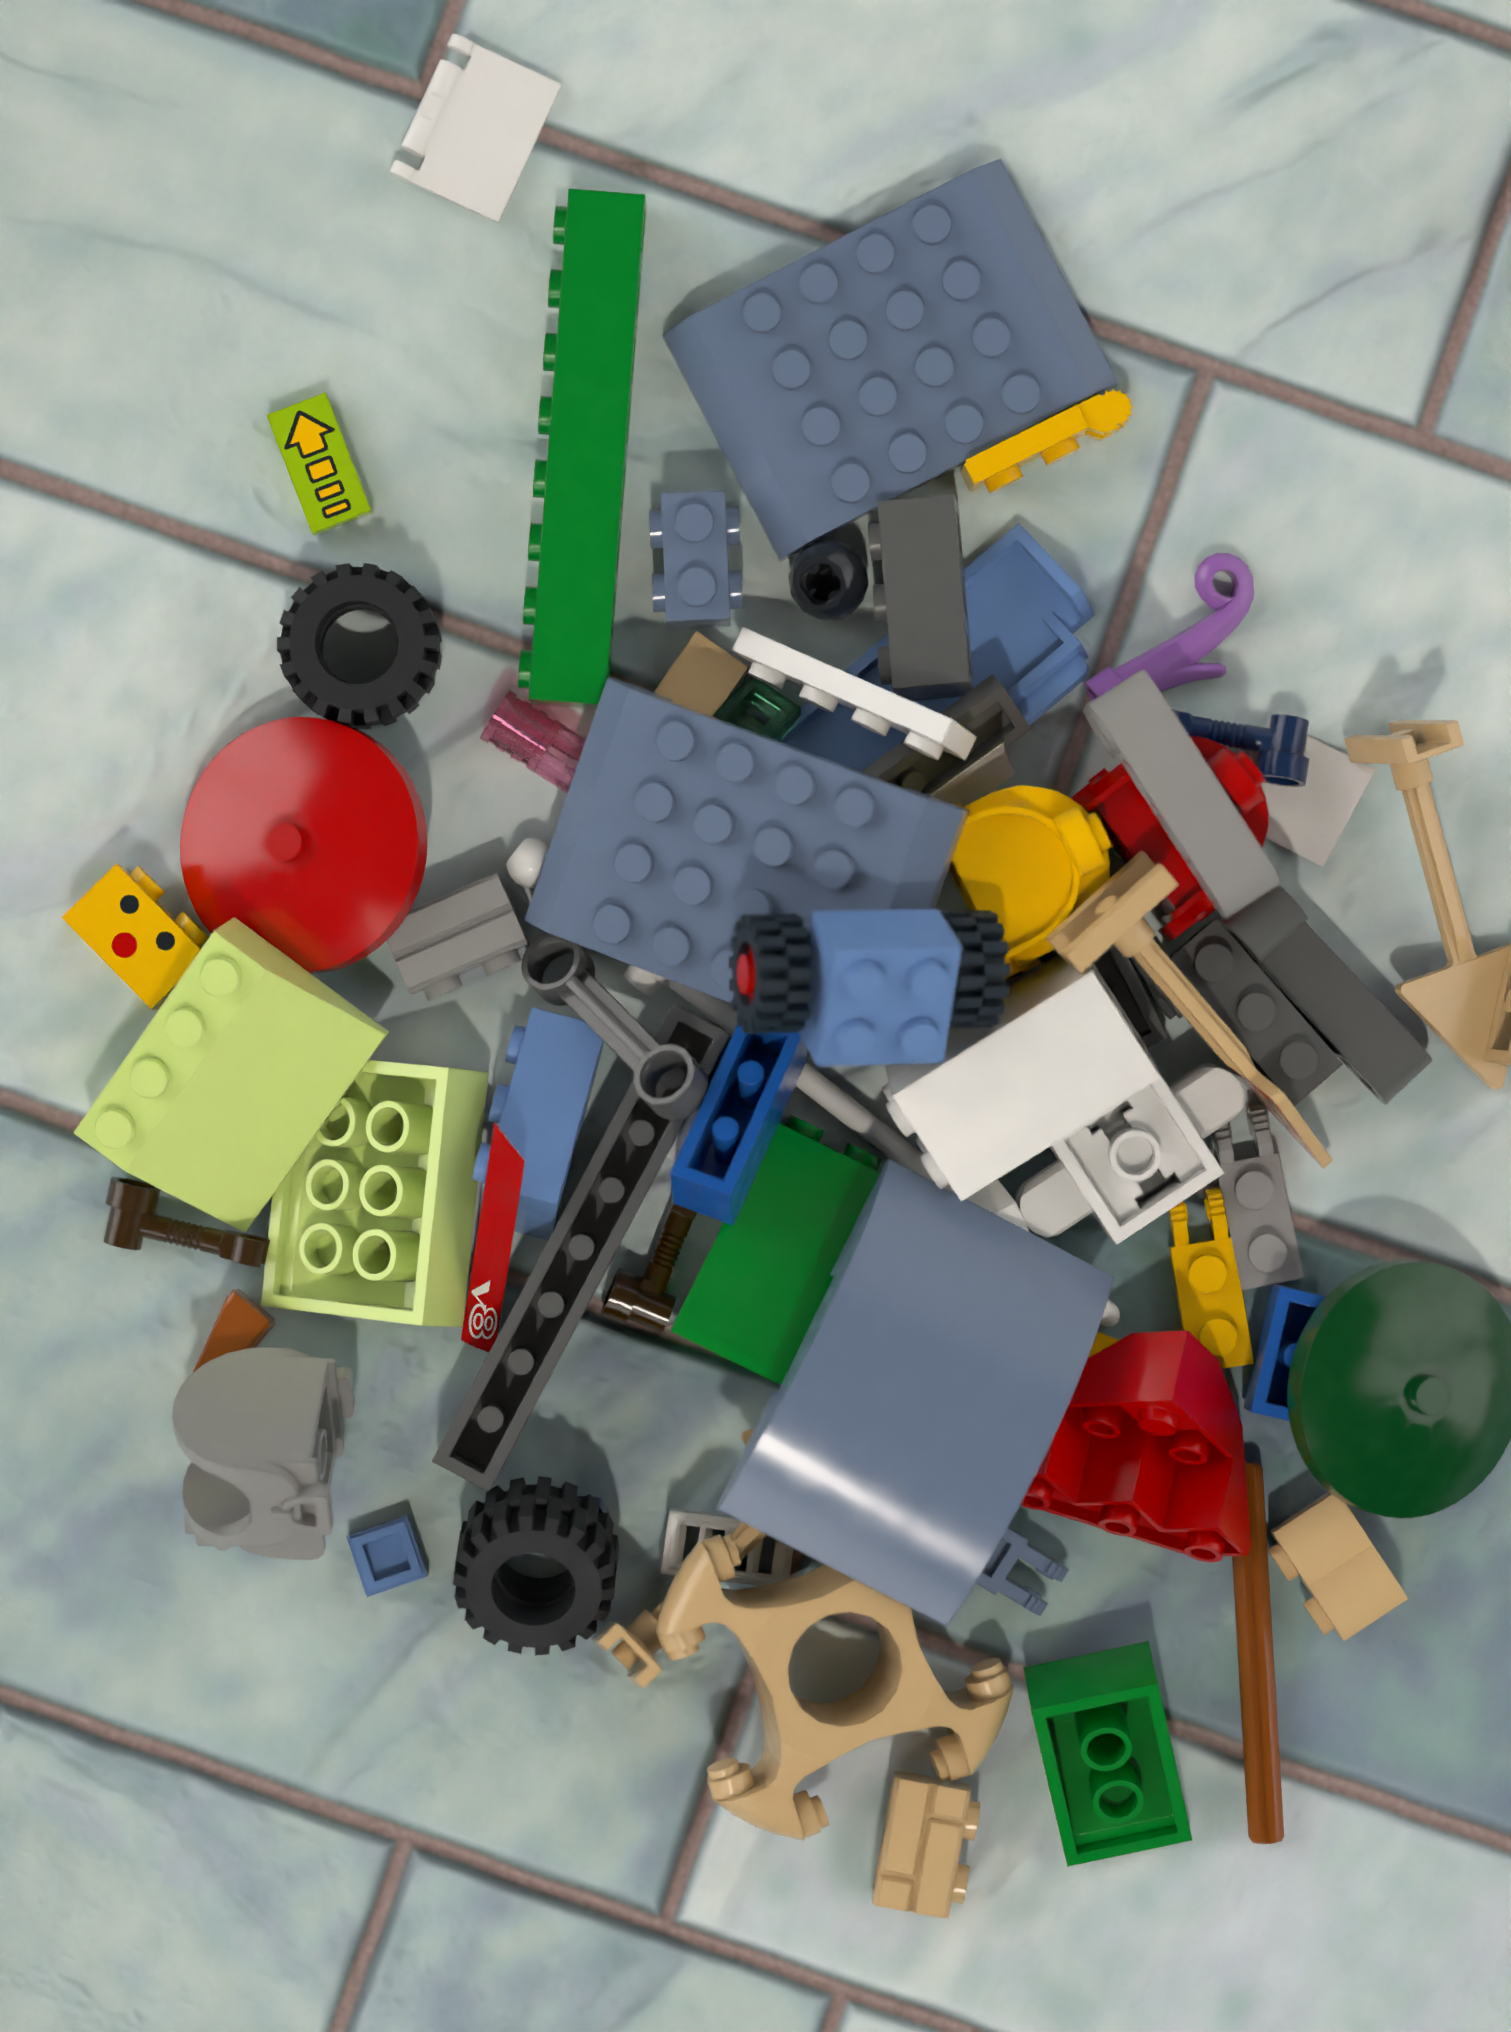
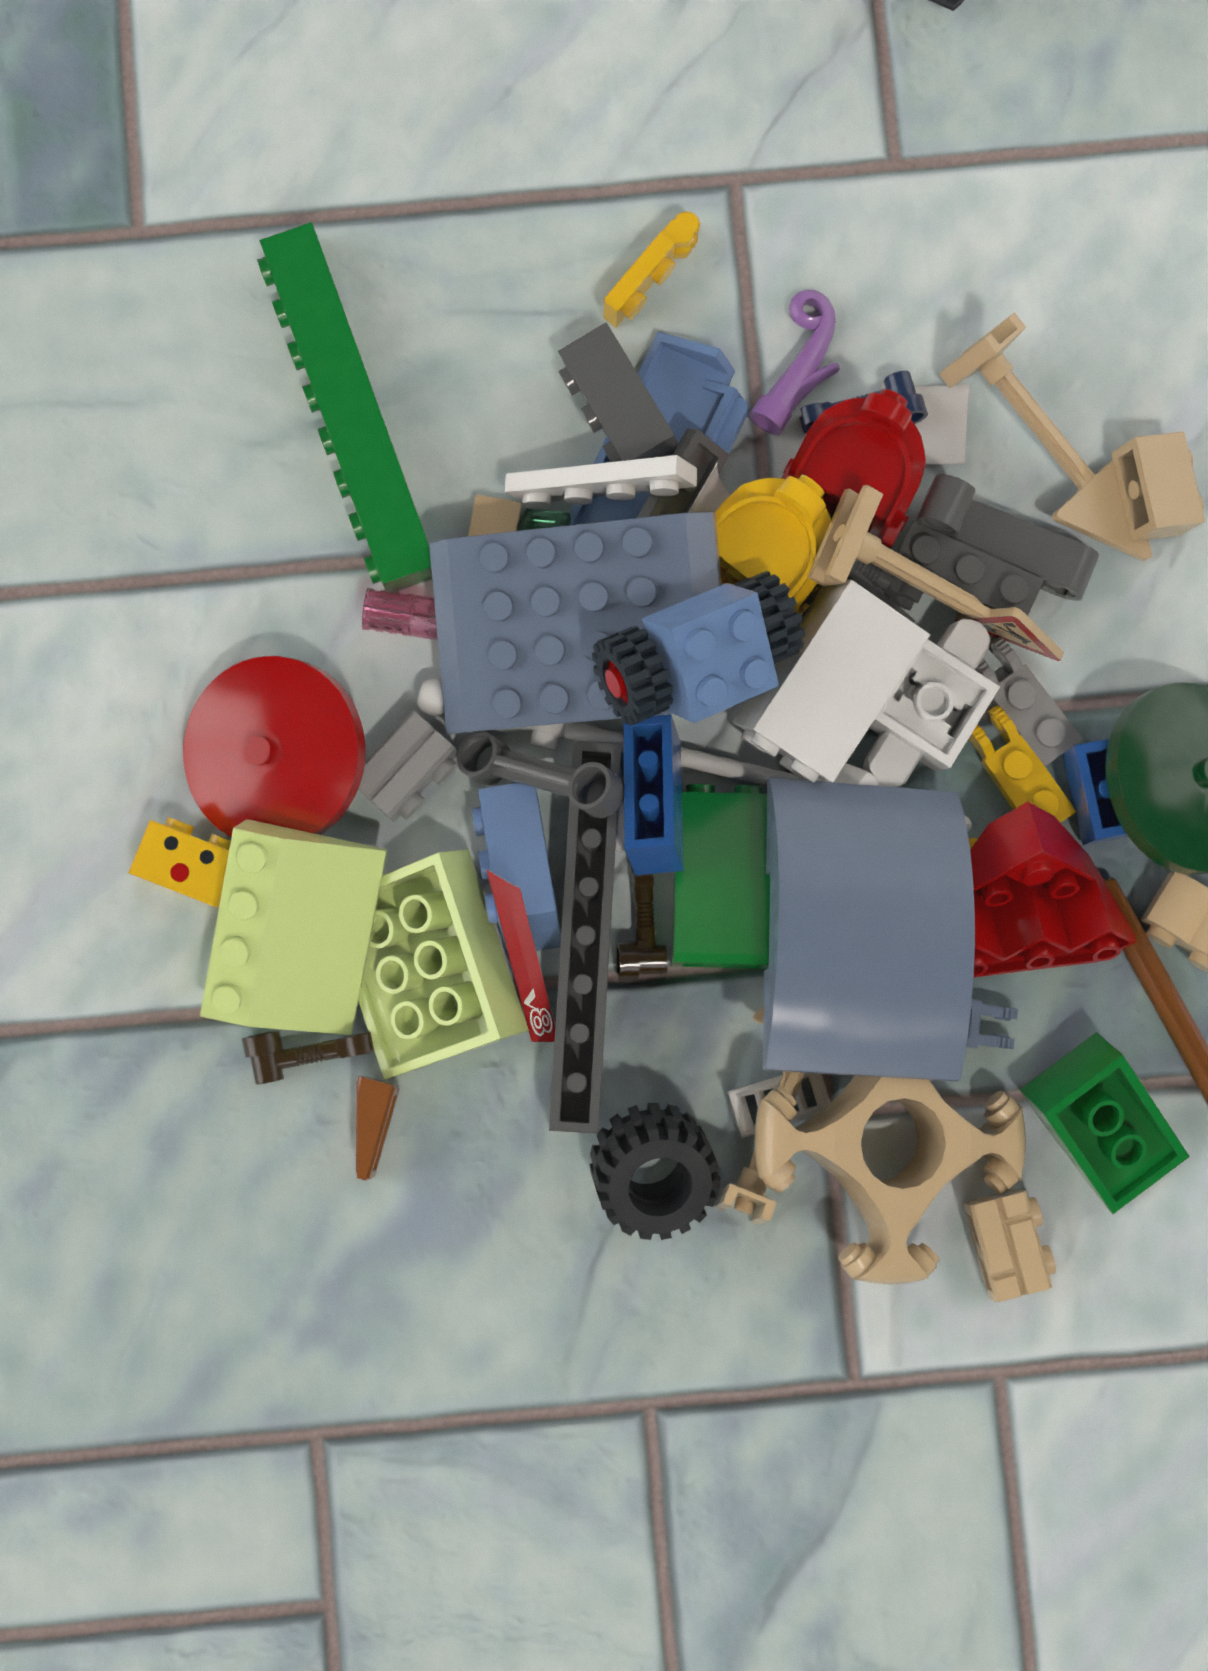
camera: 25 degrees left, 5 degrees down
light grey animal [173,1347,355,1560] -> none
lime tile [266,392,373,536] -> none
black tyre [277,563,442,729] -> none
medium blue tile [346,1515,429,1597] -> none
white piece [389,34,562,224] -> none
sand blue brick [649,490,743,629] -> none
sand blue slope [662,159,1119,562] -> none
black piece [788,540,869,621] -> none
light grey beam [1083,669,1281,919] -> none

